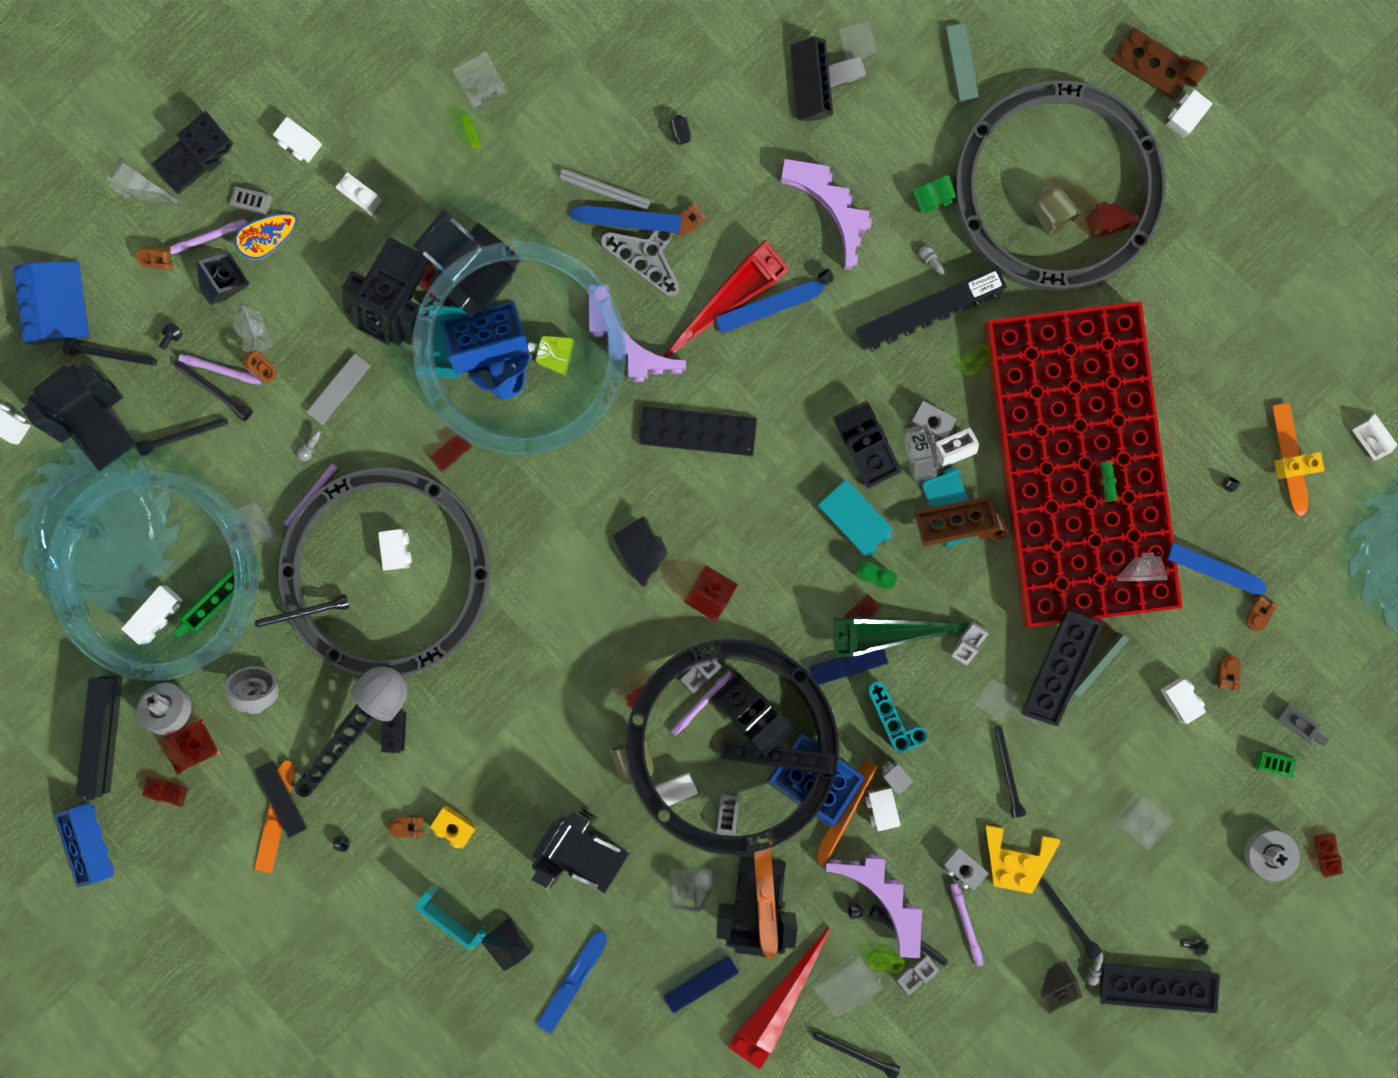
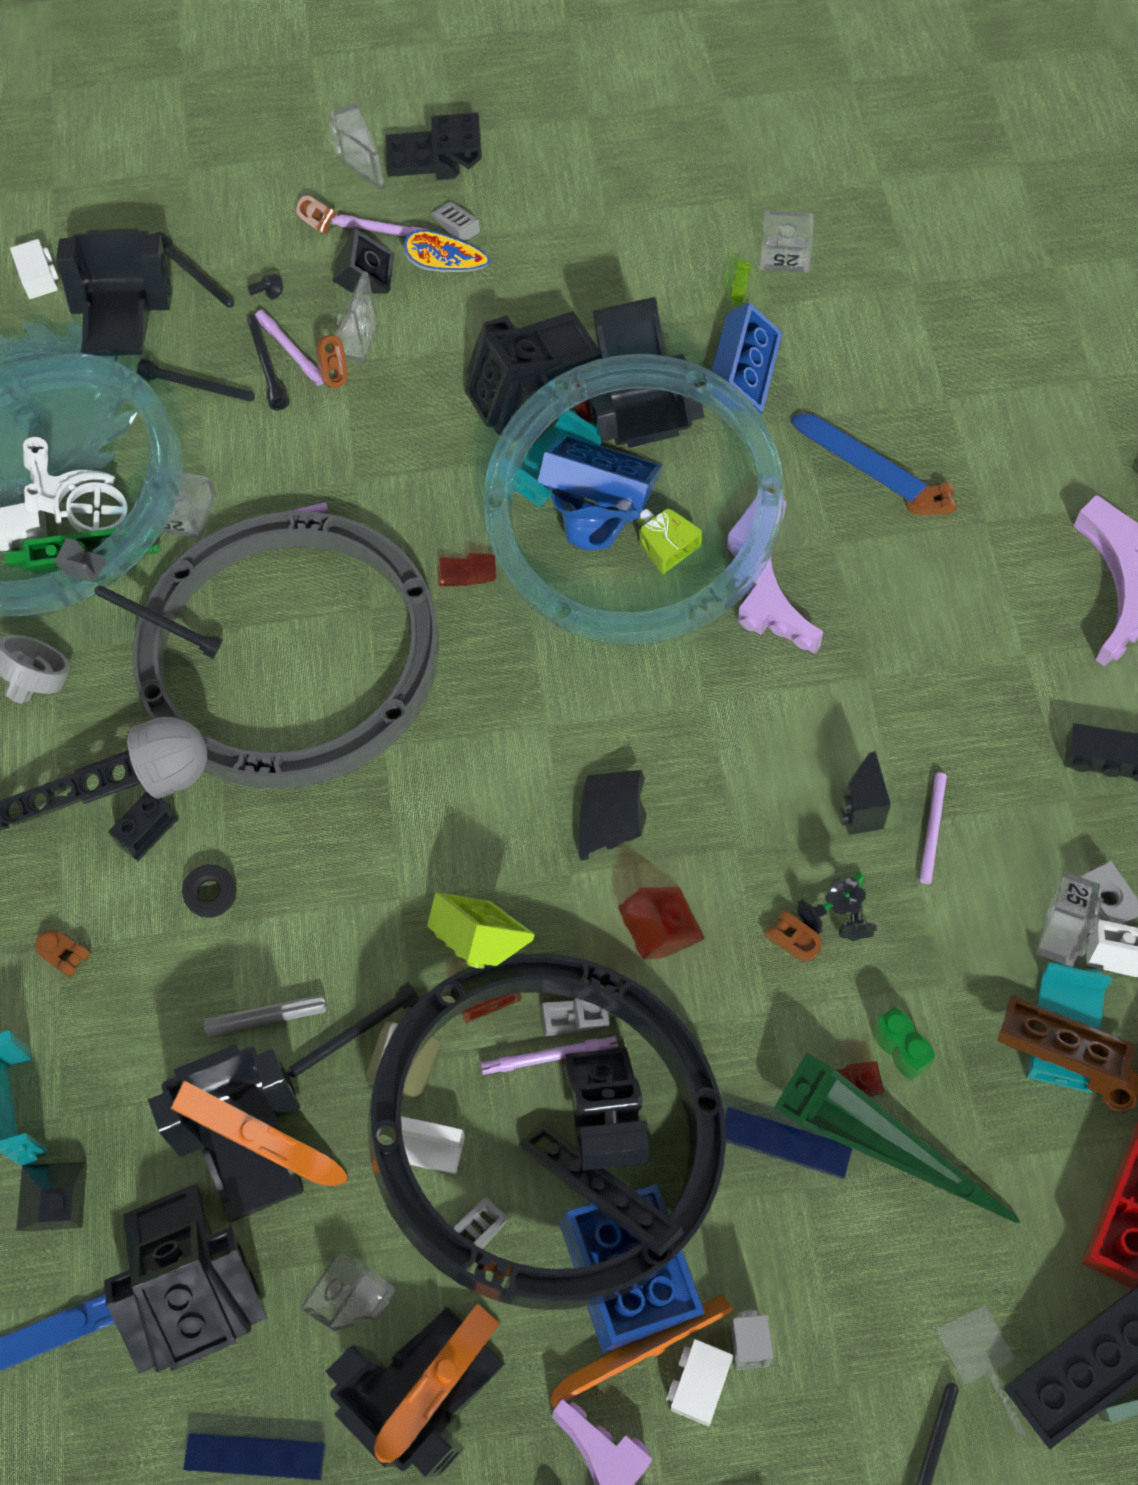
camera: 35 degrees right, 25 degrees down
blue slope [13,261,90,345] -> none
white brick [273,117,322,163] -> none
light grey bar [297,430,321,462] -> none
light grey tile [307,353,371,425] -> none
white brick [336,172,382,215] -> none
white brick [378,529,412,571] -> none
yellow brick [430,805,478,849] -> none
light grey axle [560,169,650,210] -> none
light grey beam [601,231,679,297] -> none
black plate [639,406,757,457] -> none
red plate [663,240,789,358] -> none
black brick [669,115,692,145] -> none
blue piece [716,282,824,334] -> none
black hinge [817,268,834,285] -> none
teal panel [817,479,893,556] -> none
black piece [832,400,902,489] -> none
teal beam [867,681,928,753] -> none
light grey slope [951,621,989,665] -> none
none -> white piece [23,437,127,533]
none -> dark grey panel [55,538,106,582]
none -> black piece [104,1183,267,1373]
none -> orange piece [170,1081,348,1186]
none -> black tyre [182,864,237,918]
none -> light grey axle [204,995,326,1037]
none -> black piece [287,981,420,1078]
none -> lime slope [427,892,535,968]
none -> blue slope [706,302,783,414]
none -> dark orange plate [764,911,821,962]
none -> black plant [797,873,877,941]
none -> black slope [838,751,891,835]
none -> lavender bar [919,773,947,884]

